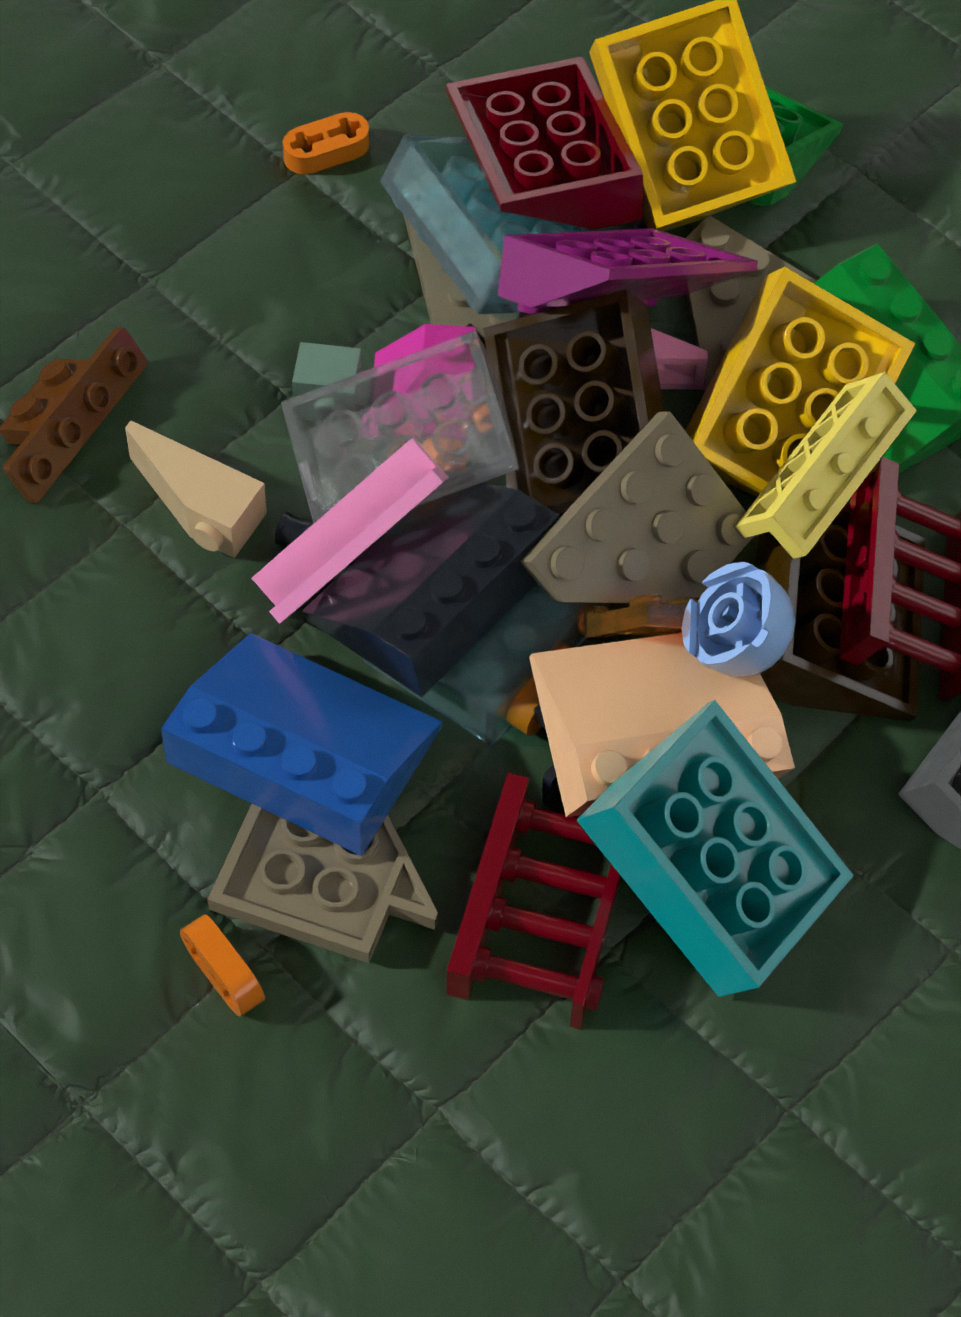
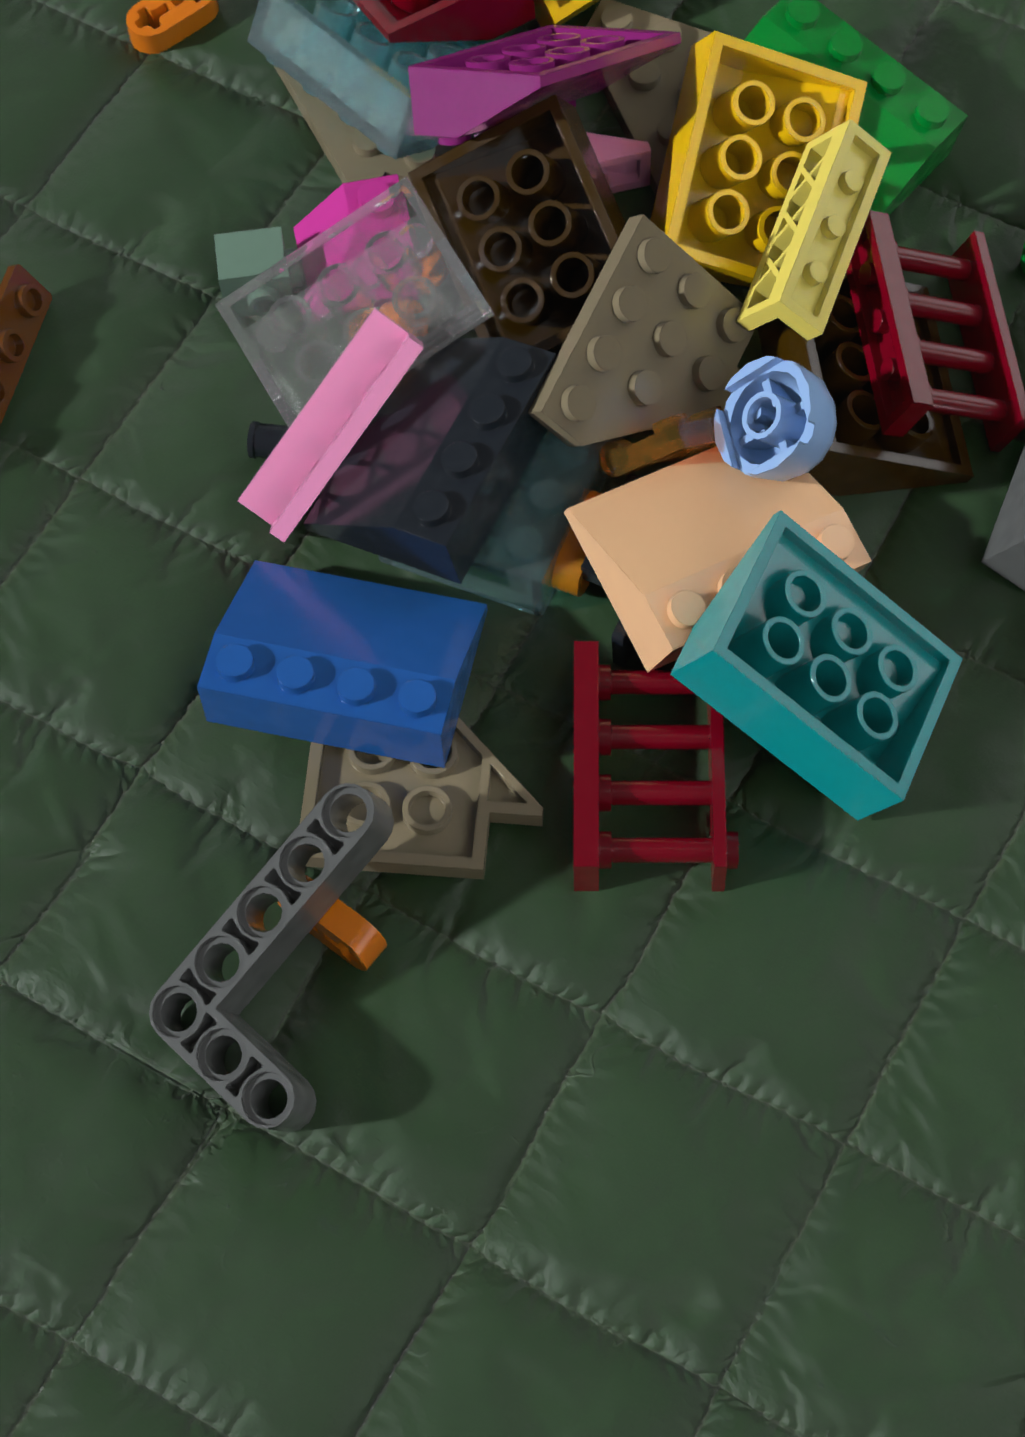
camera: 10 degrees left, 5 degrees up
tan slope [125,421,267,558] -> none
none -> dark grey beam [149,783,394,1132]

